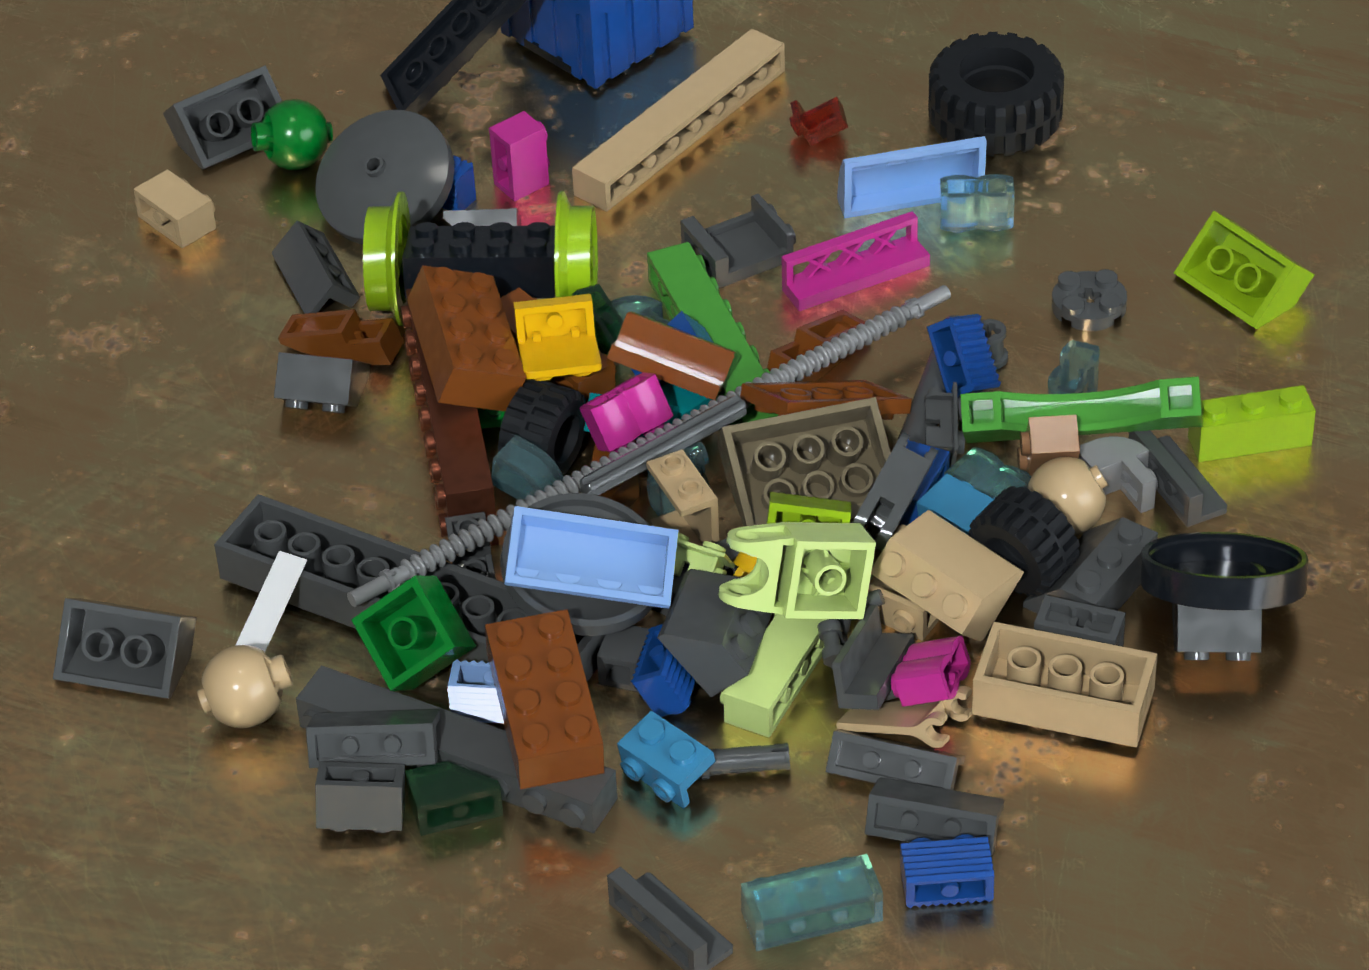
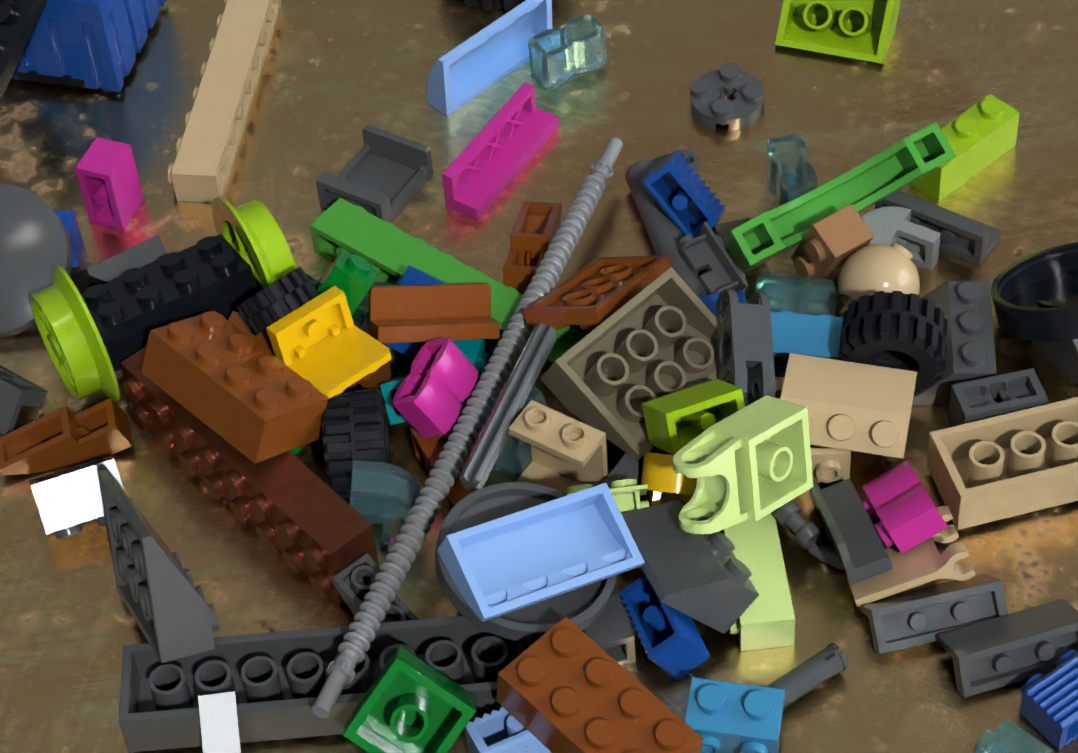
camera: 30 degrees left, 5 degrees up
clear red bracket [789,97,848,146] -> none
none -> dark grey slope [98,469,219,663]
none -> black tyre [236,266,319,336]
none -> green slope [316,250,377,316]

